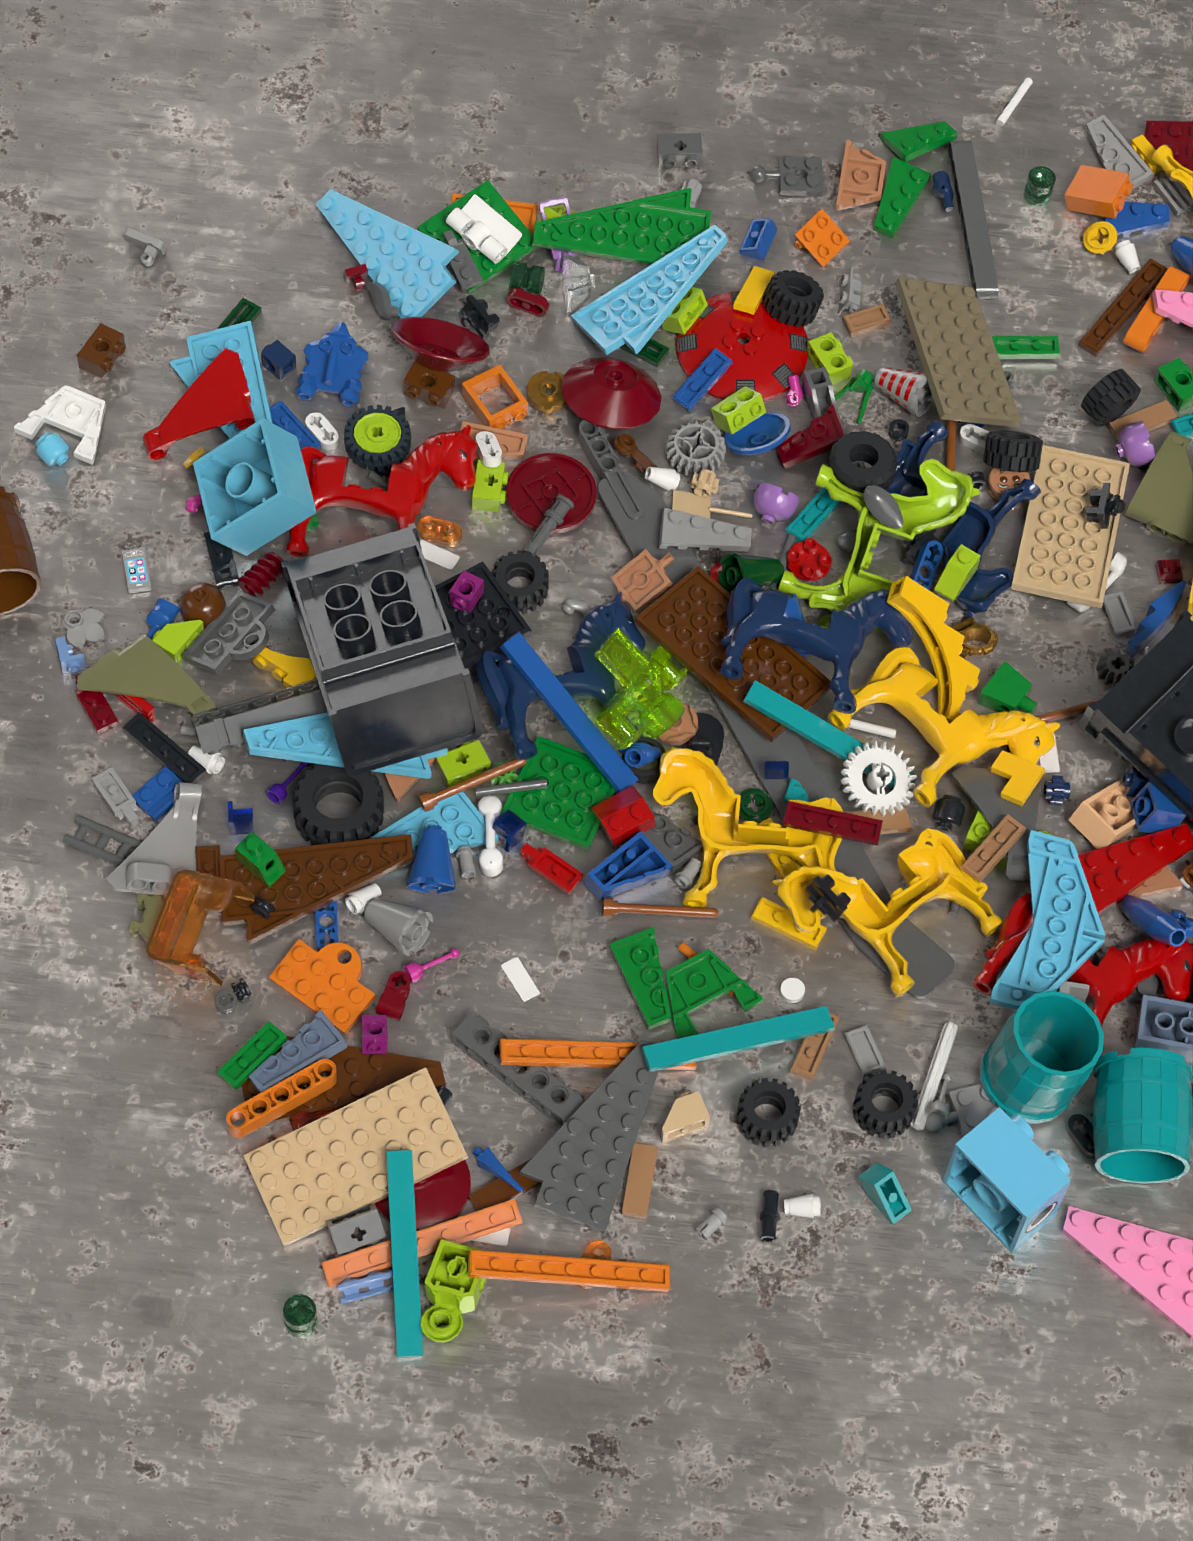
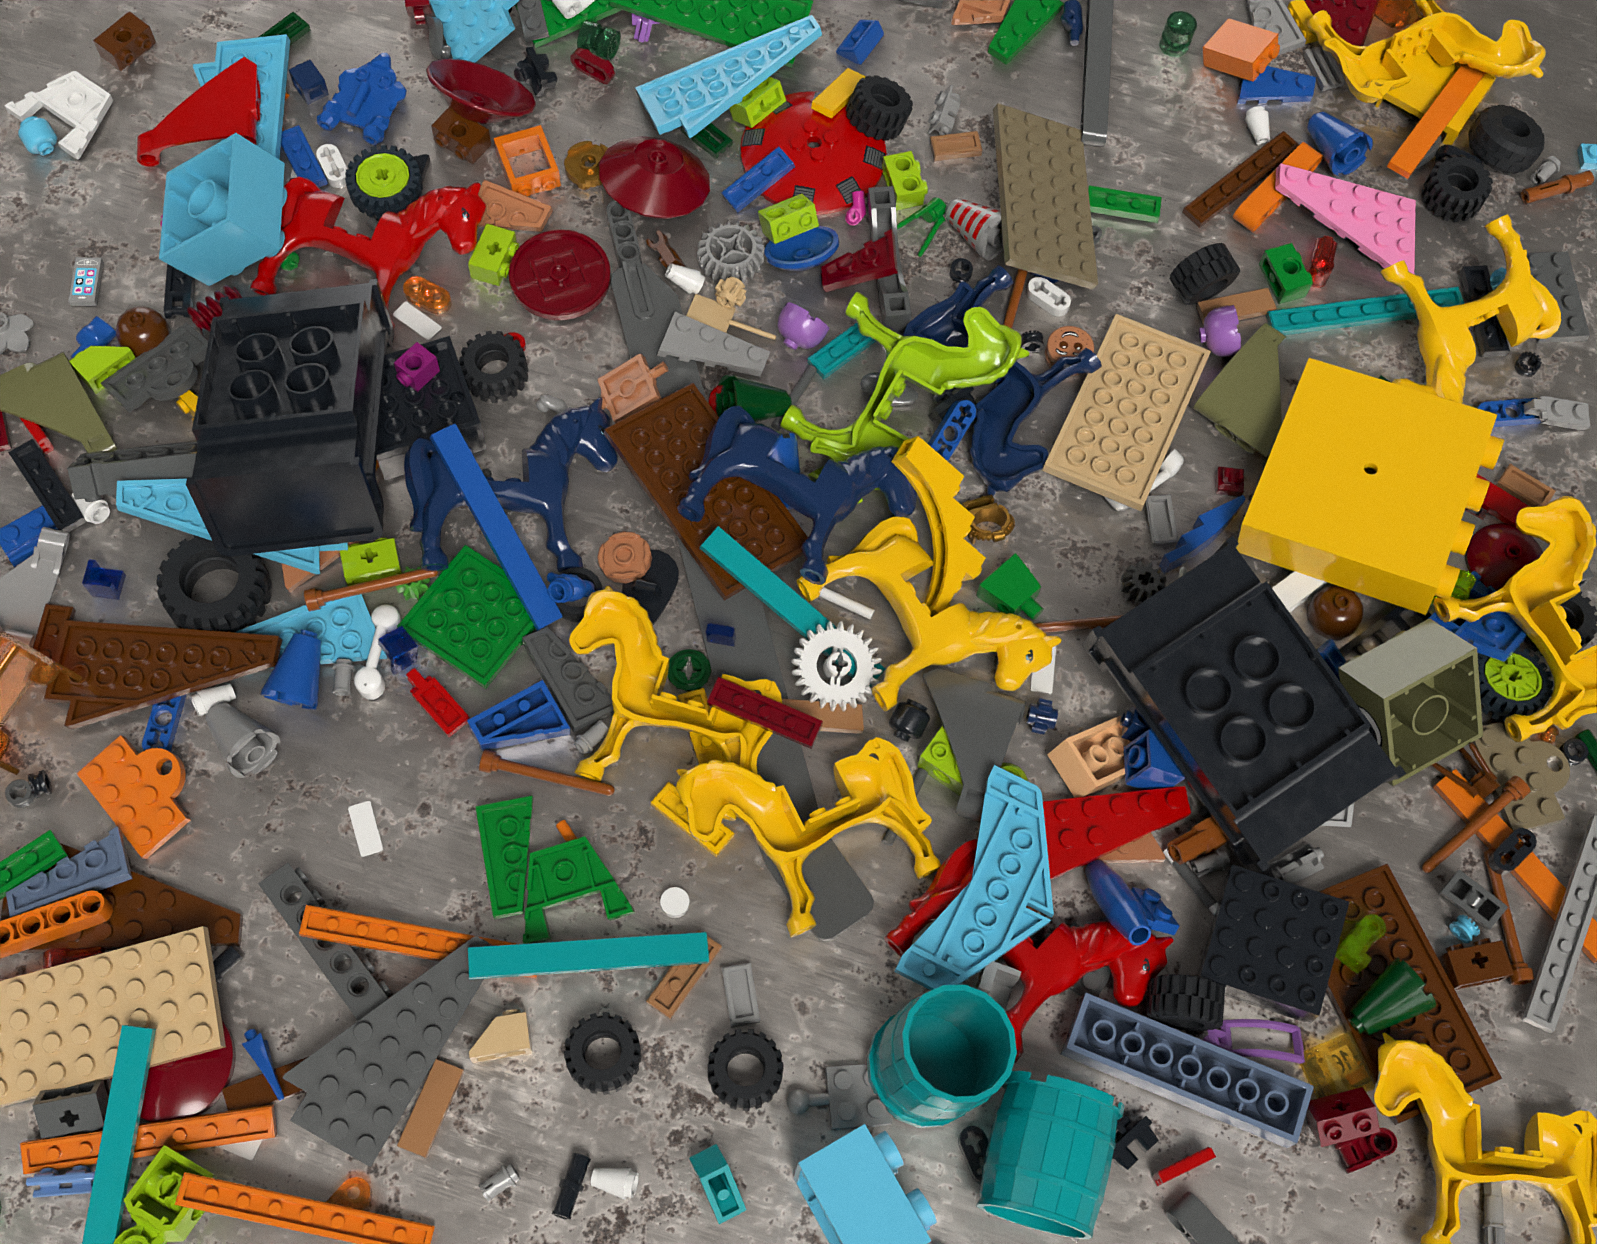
camera: 10 degrees right, 5 degrees up
green torso [235,832,286,887] -> none
black bush [251,897,276,920] -> none
dark purple hinge [266,762,310,805] -> none
magenta brick [360,1015,388,1054] -> none
dark red piece [376,971,410,1021] -> none
dark pink hinge [403,948,460,984] -> none
white beam [475,431,502,467] -> none
dark grey bar [475,779,547,797] -> none
dark grey pin [522,494,574,557] -> none
clear slope [562,254,595,316] -> none
red slope [591,785,656,849] -> none
clear neon green piece [594,628,688,750] -> none
reddish brown plate [614,433,636,455] -> none
teal tile [784,778,808,803] -> none
red dish [786,538,833,581] -> none
orange hinge [794,209,850,267] -> none
black hips [804,874,851,922] -> none
black tyre [828,431,897,493] -> none
dark grey arm [864,485,903,529] -> none
white axle [910,1022,958,1131] -> none
light grey hinge [928,1072,952,1123] -> none
lime slope [934,544,981,602] -> none
medium nougat tile [961,814,1027,883] -> none
black tyre [983,430,1043,472] -> none
yellow tile [991,750,1045,806] -> none
yellow gear [1083,221,1118,255] -> none
black hips [1086,483,1126,529] -> none

